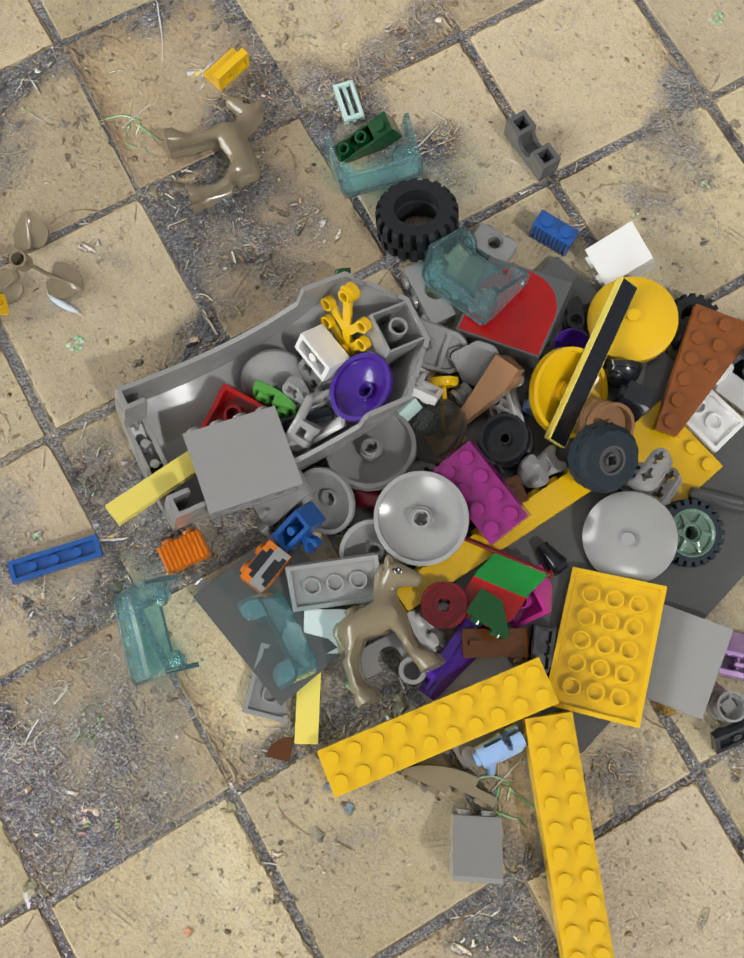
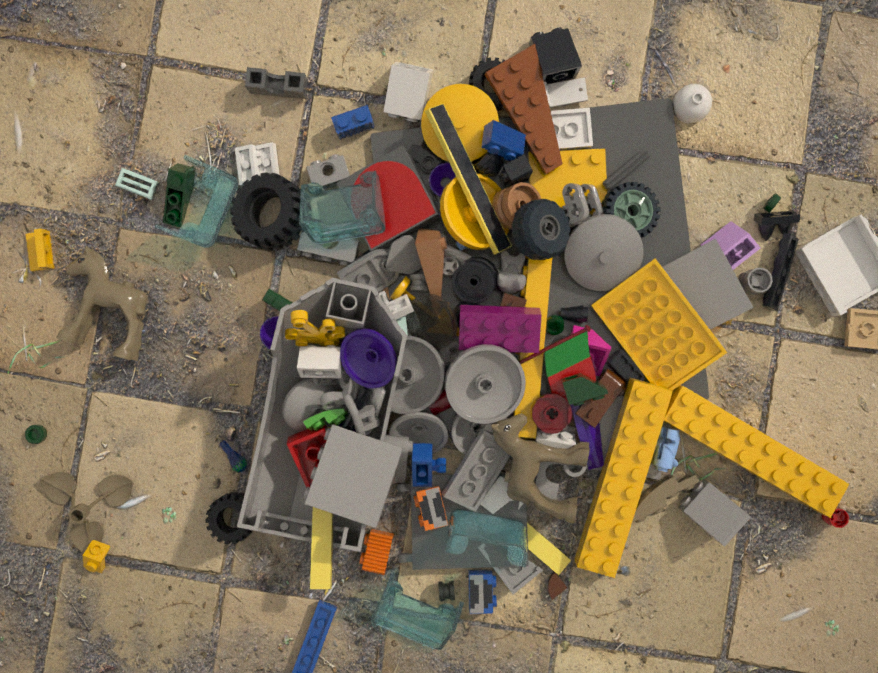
camera: 50 degrees left, 10 degrees up
none -> dark green tile [25,424,47,444]
none -> black tyre [205,492,253,545]
none -> clear blue piece [219,440,248,473]
none -> white slope [235,142,280,186]
none -> pearl dark grey wheel [438,580,455,601]
none -> brick [468,570,497,614]
none -> blue brick [482,120,526,161]
none -> dark green tile [546,315,564,335]

